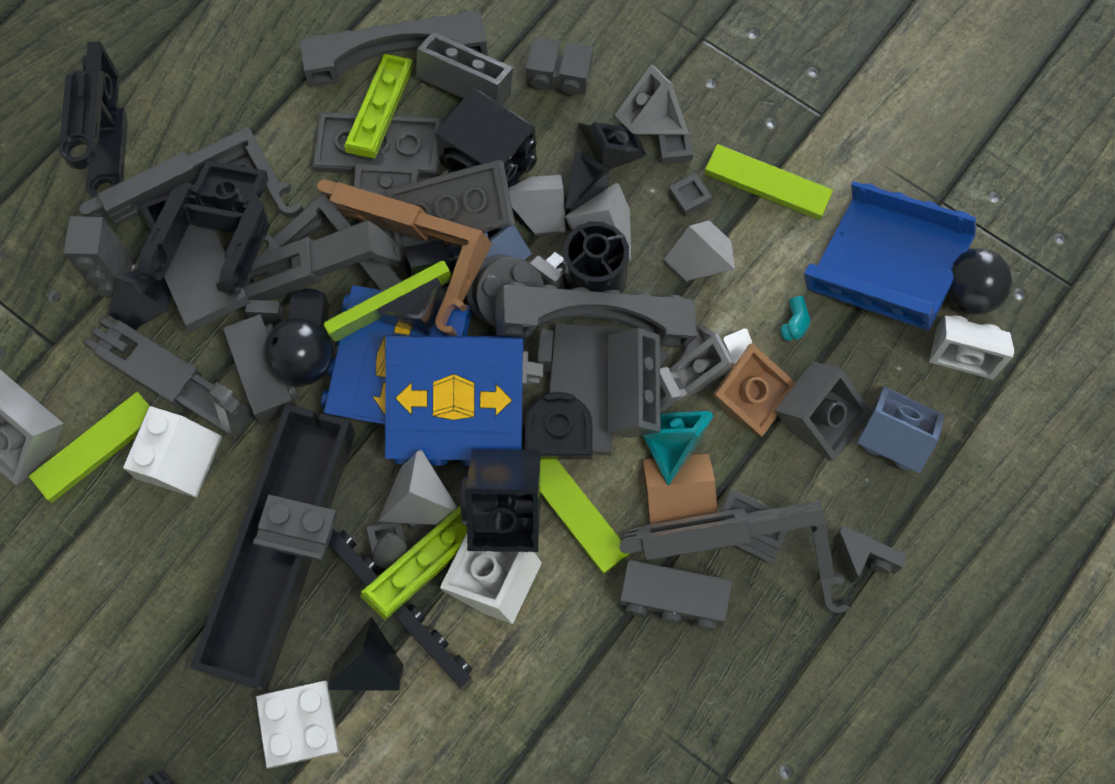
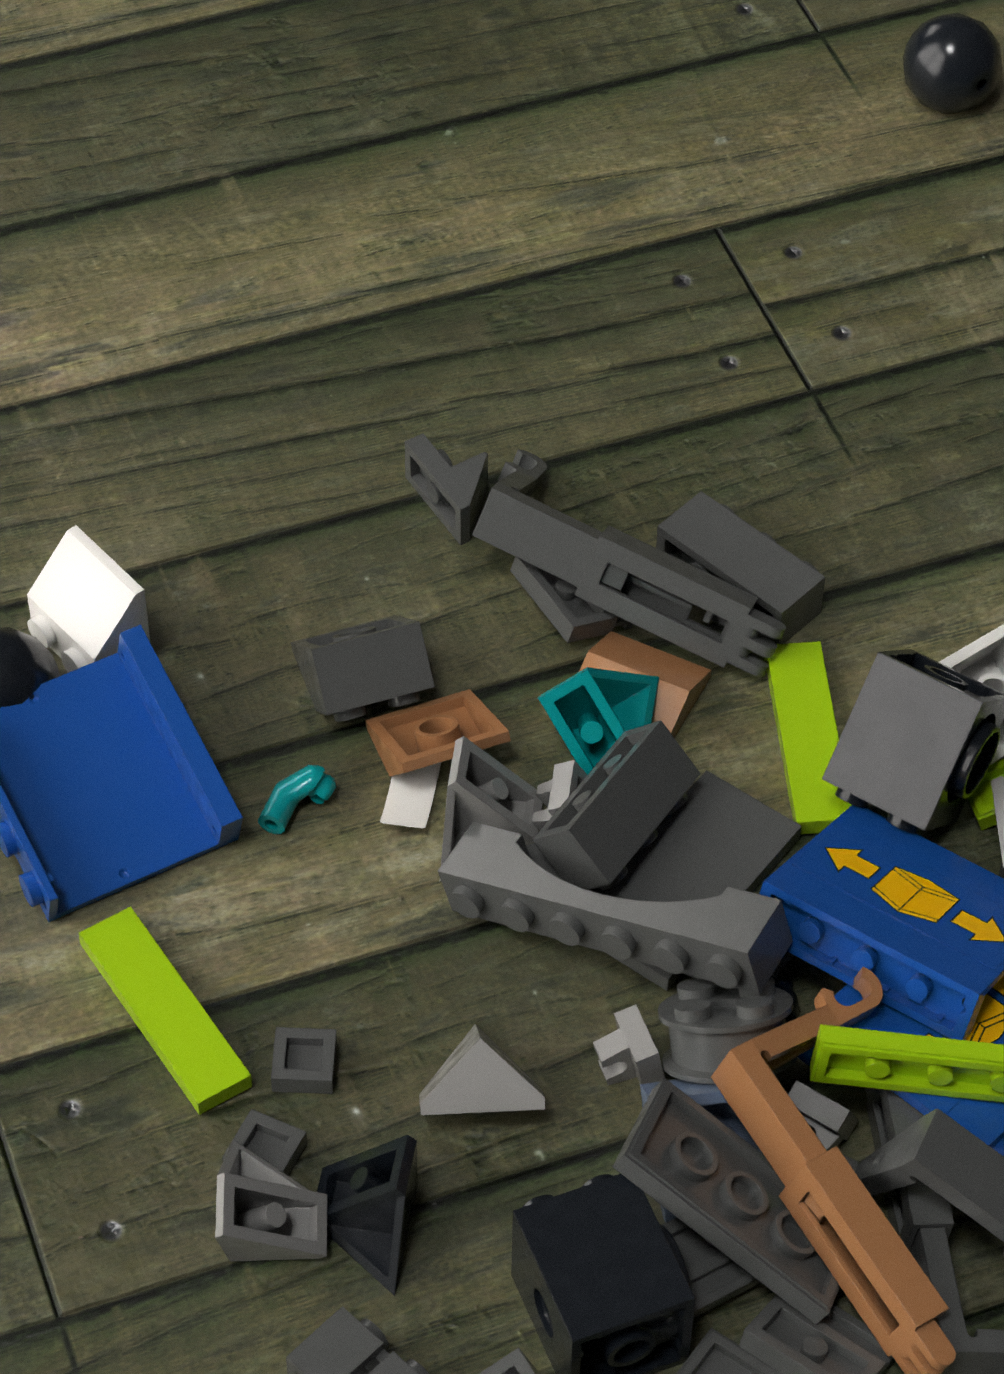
camera: 150 degrees left, 20 degrees down
black slope [377,278,444,335] -> none
black brick [403,240,456,287] -> none
light grey slope [508,175,566,236] -> none
black tile [525,392,593,460] -> none
black cylinder [563,221,629,294] -> none
black slope [565,151,609,221] -> none
light grey slope [663,220,735,283] -> none
sand blue slope [858,386,945,473] -> none

